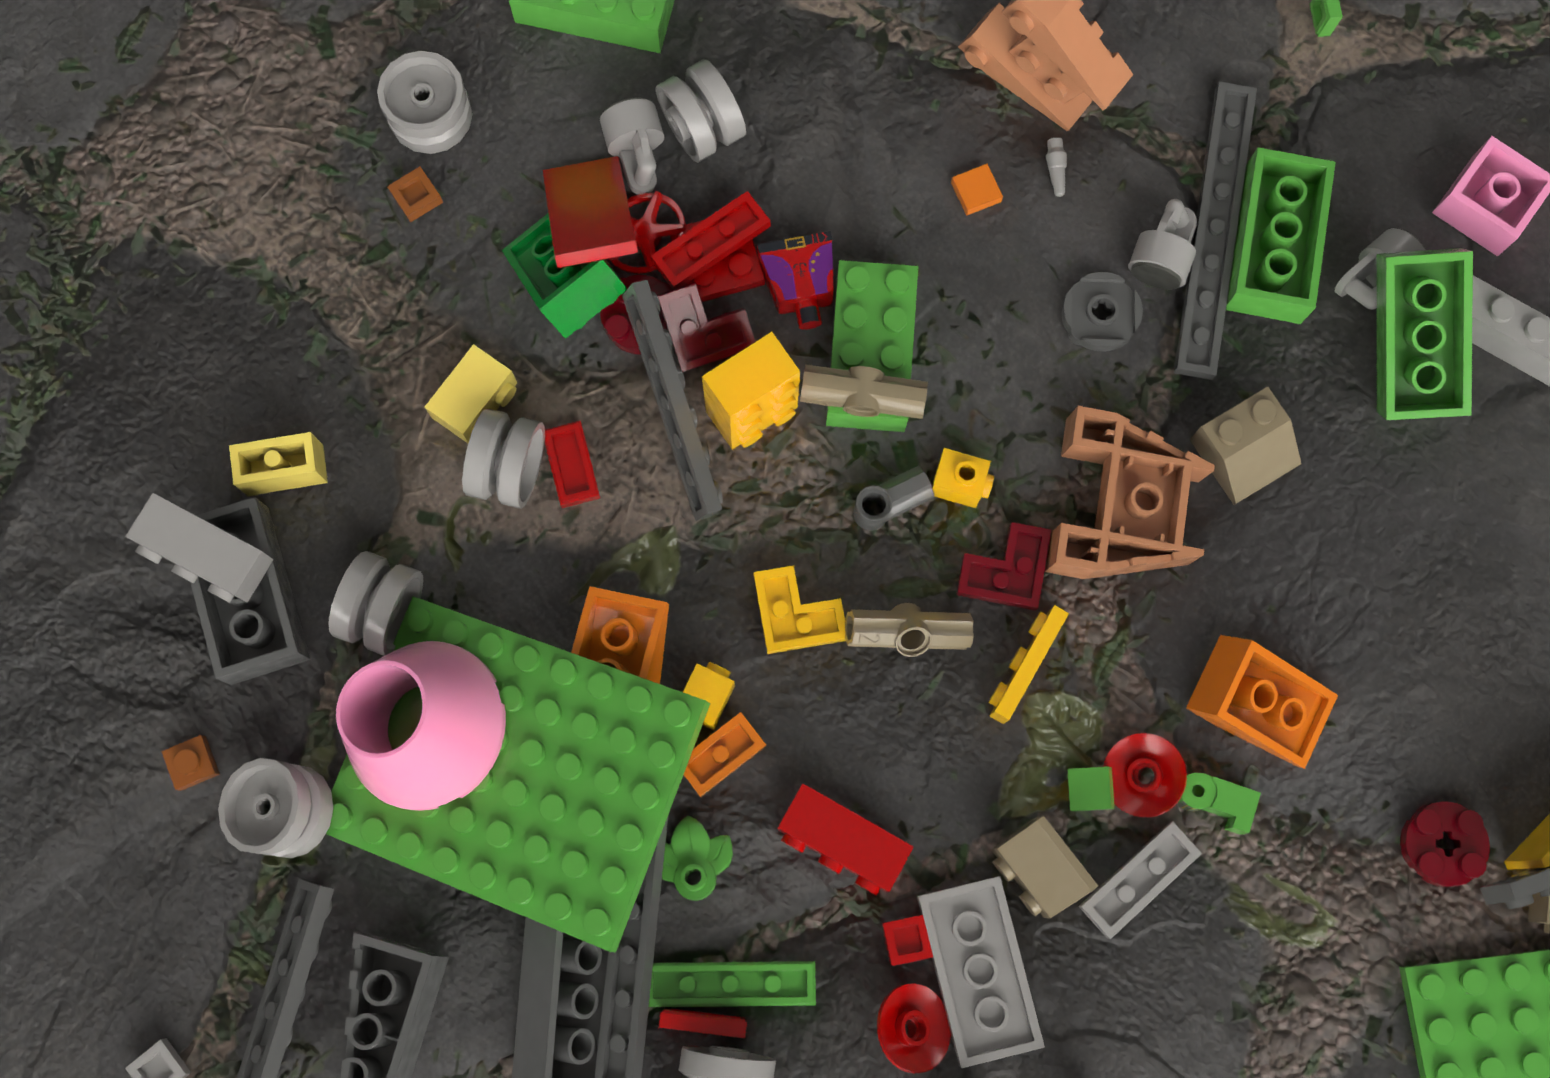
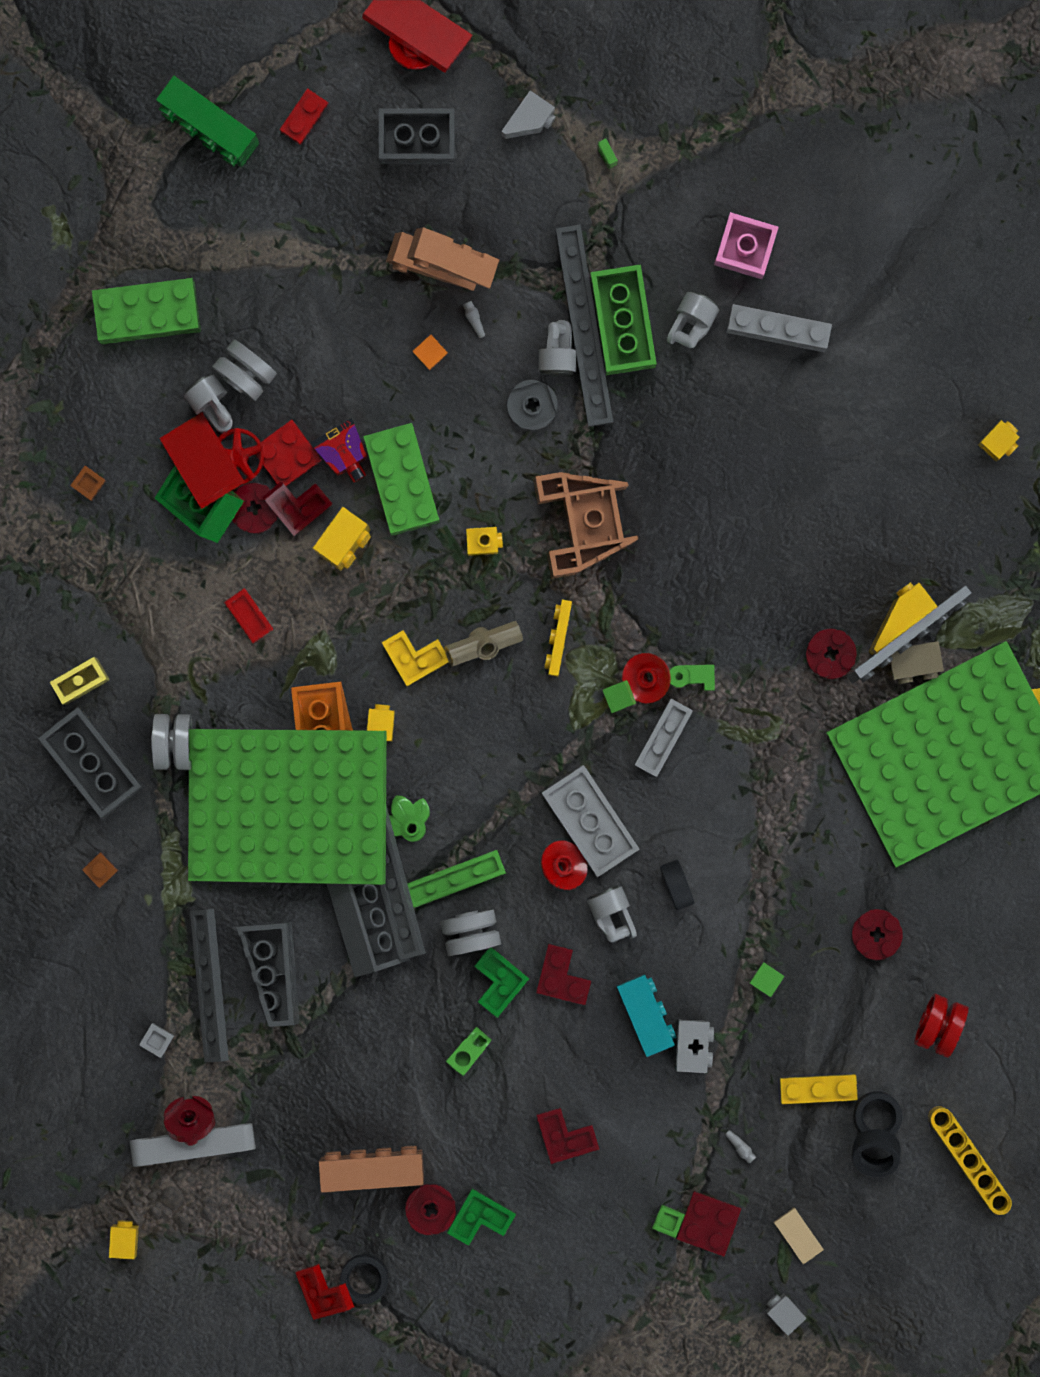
camera: 25 degrees left, 10 degrees up
light grey brick [125,493,274,603] -> none
light grey wheel [218,758,334,858] -> none
bright pink cone [336,641,506,811] -> none
light grey wheel [377,51,473,154] -> none
light yellow brick [425,344,517,443] -> none
light grey wheel [462,409,545,509] -> none
dark grey plate [622,280,722,521] -> none
red plate [651,191,771,289] -> none
red tile [659,1008,747,1038] -> none
orange plate [684,712,766,797] -> none
red brick [777,783,914,896] -> none
dark tan piece [800,364,928,419] -> none
dark grey piece [853,466,935,530] -> none
red plate [882,914,933,966] -> none
dark red plate [956,522,1051,611] -> none
dark tan slope [992,815,1098,918] -> none
orange slope [1186,635,1338,769] -> none
dark tan slope [1189,387,1302,505] -> none
bright green brick [1376,248,1473,420] -> none

